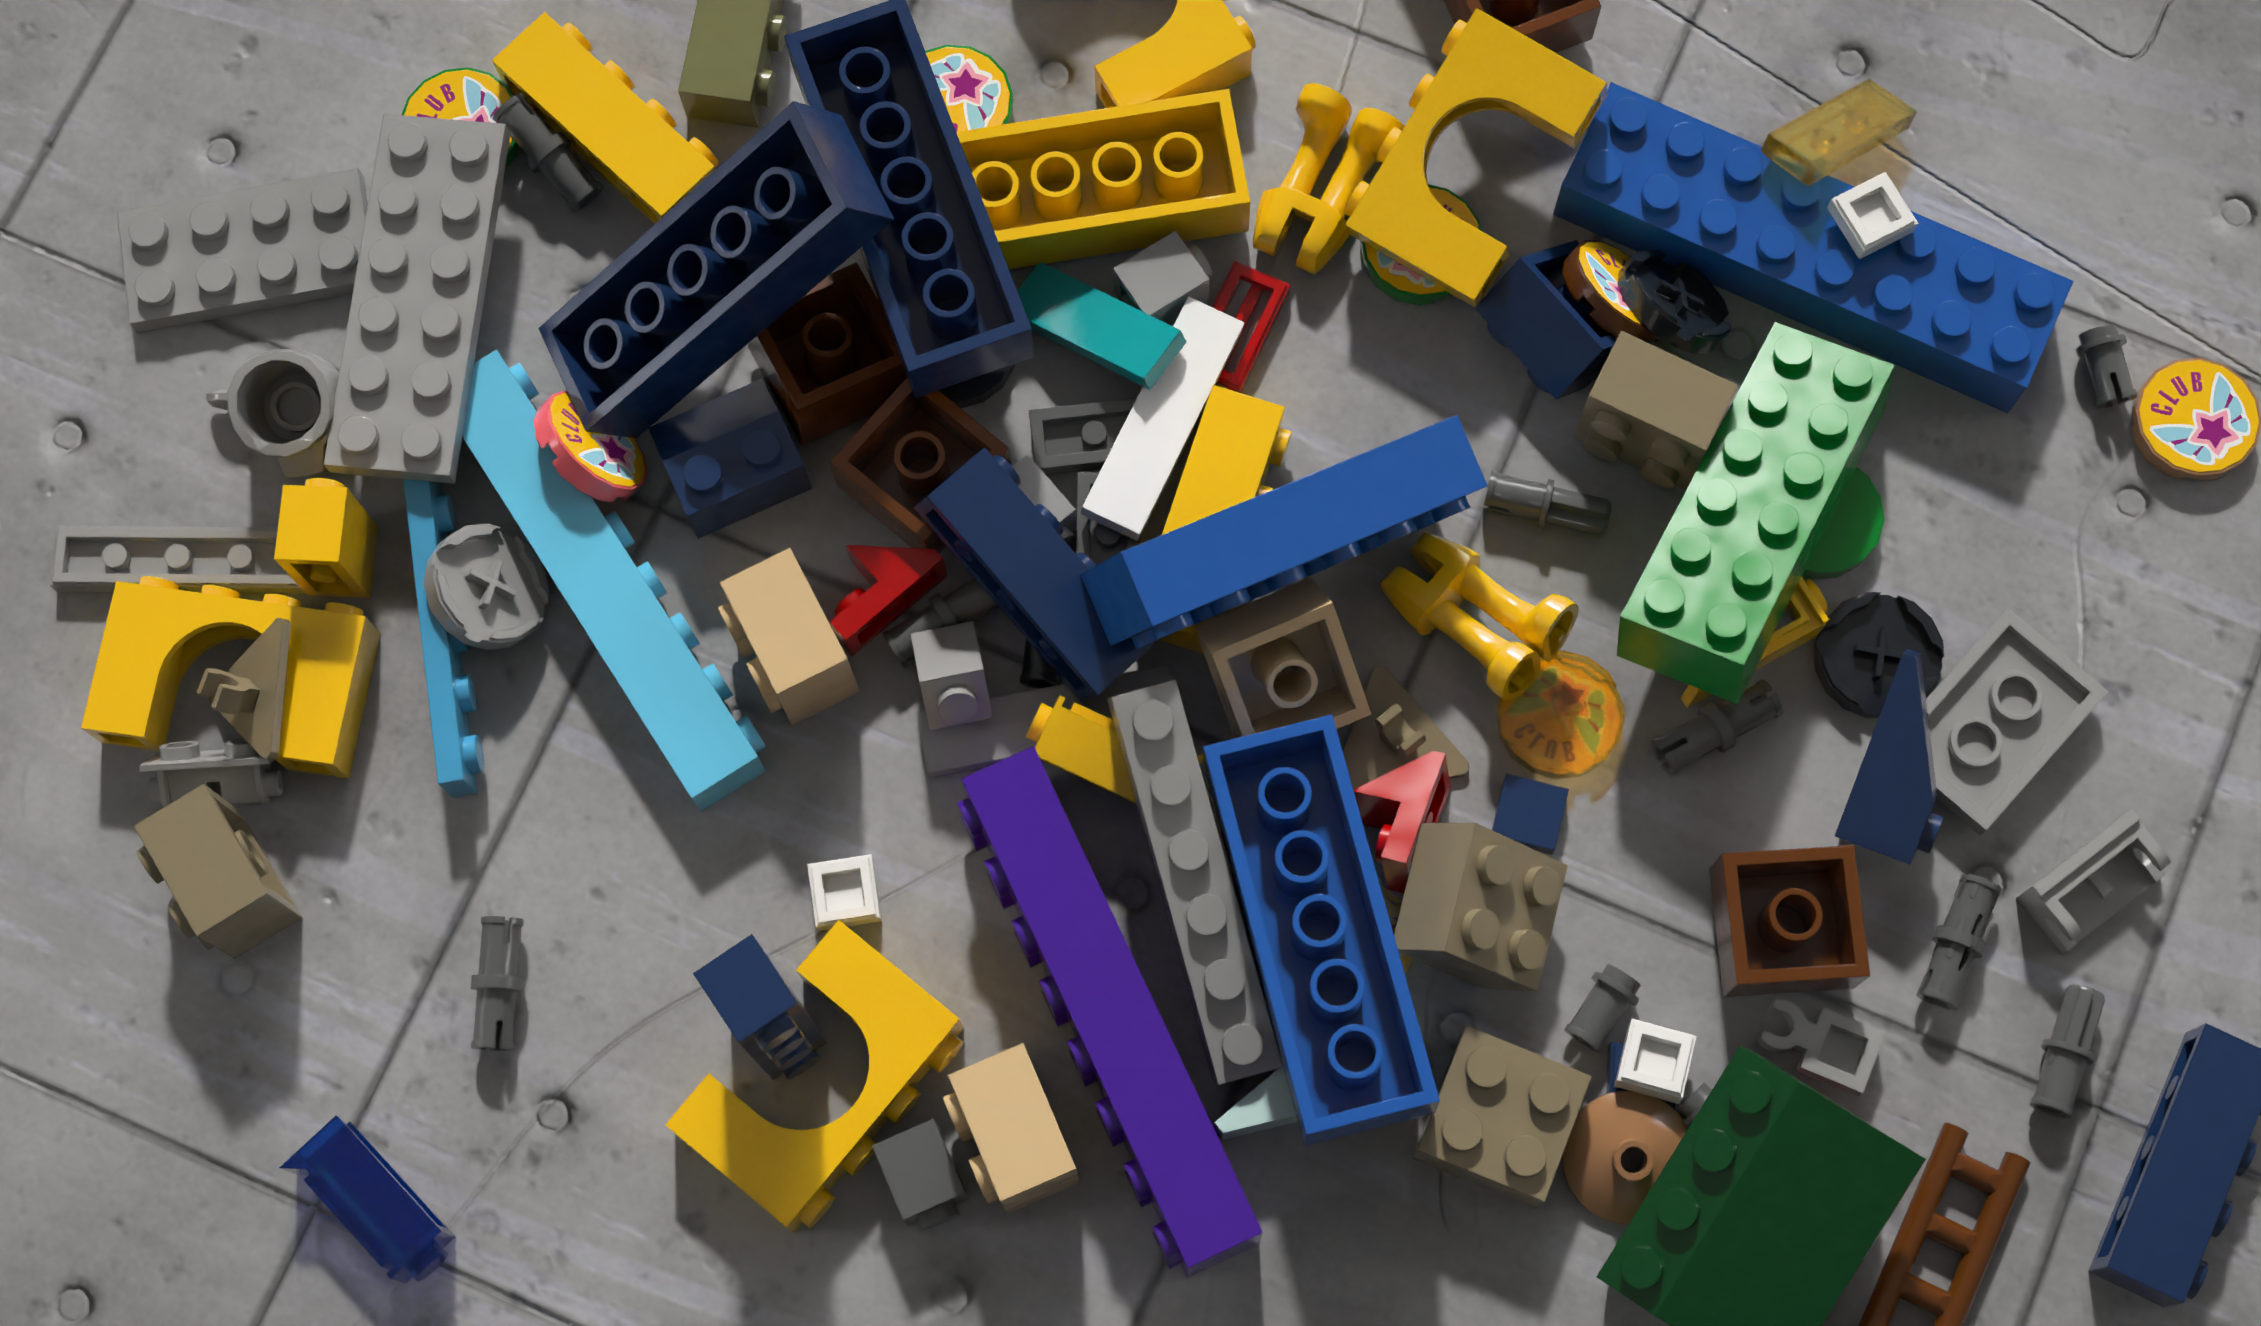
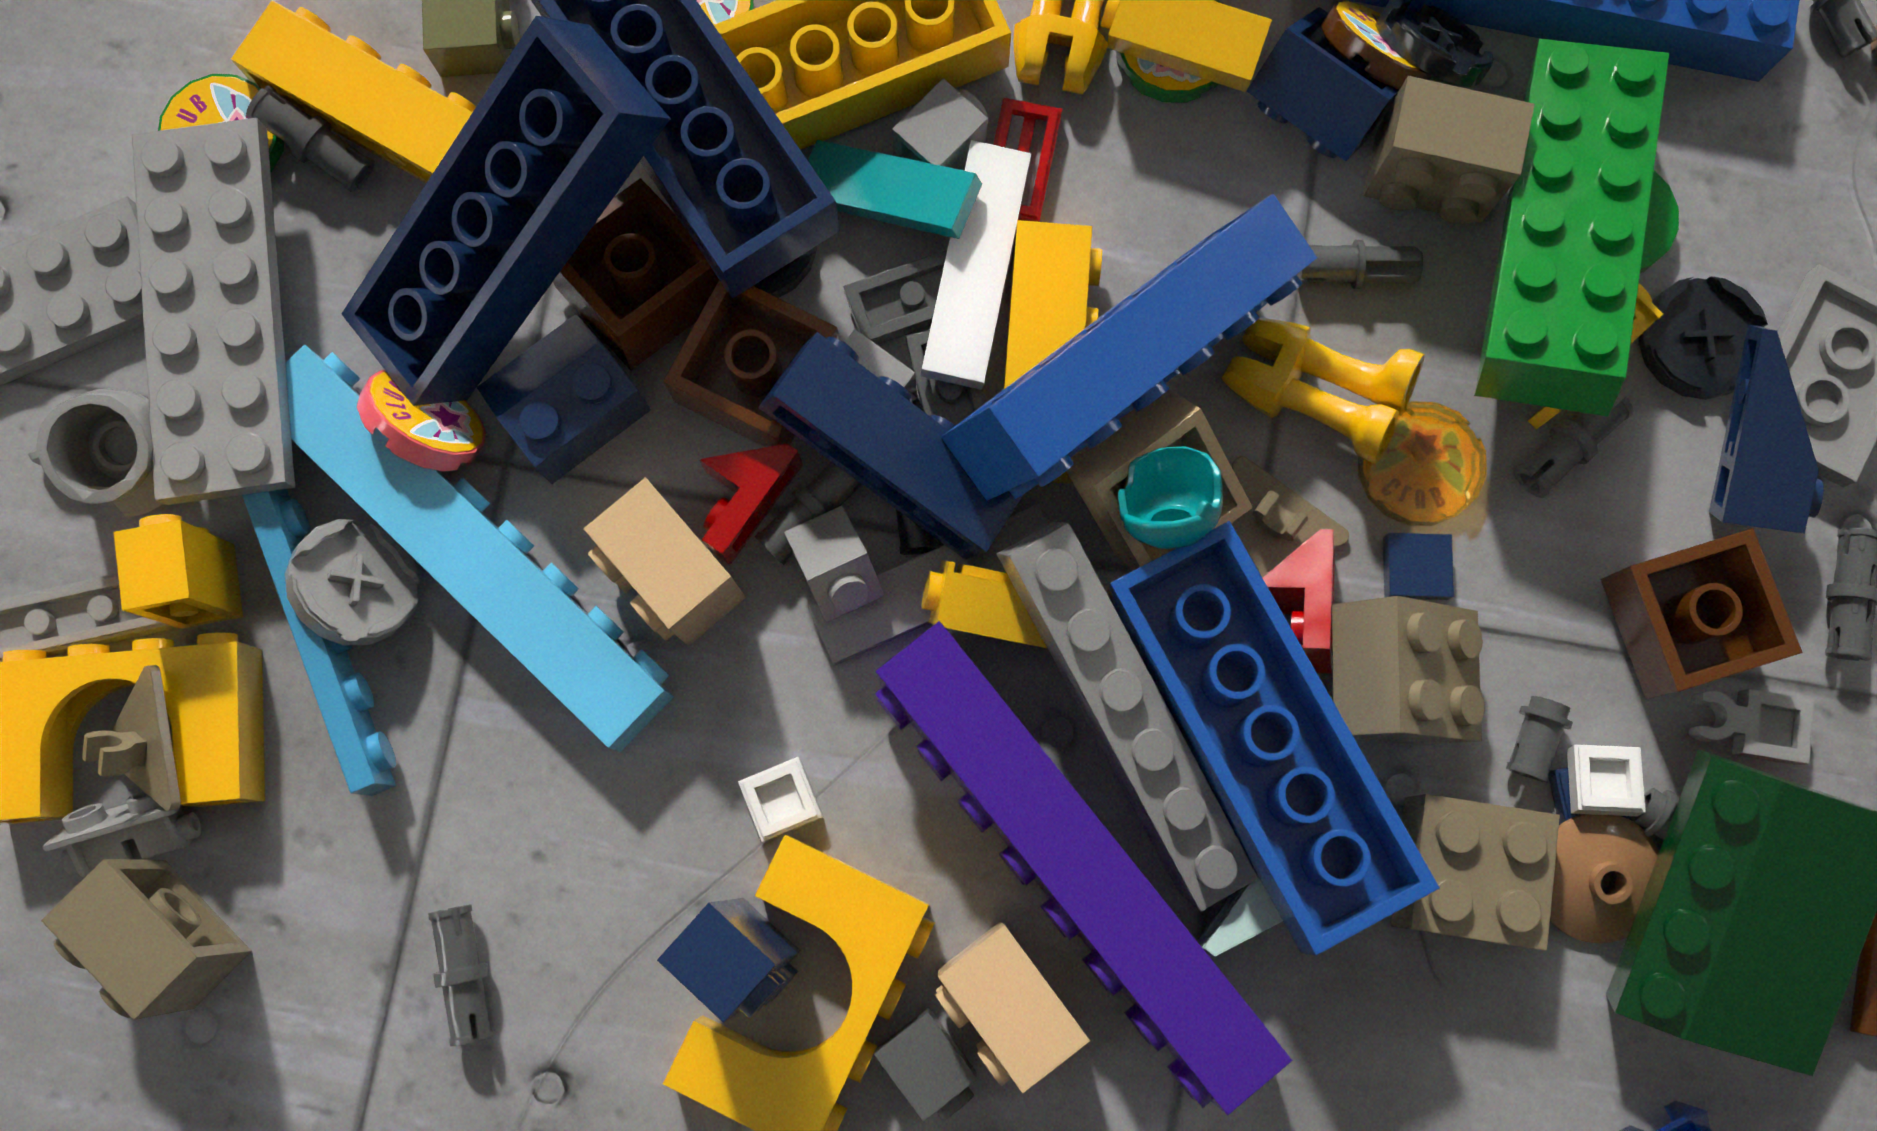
camera: 15 degrees left, 5 degrees up
none -> teal hair [1118,446,1223,549]

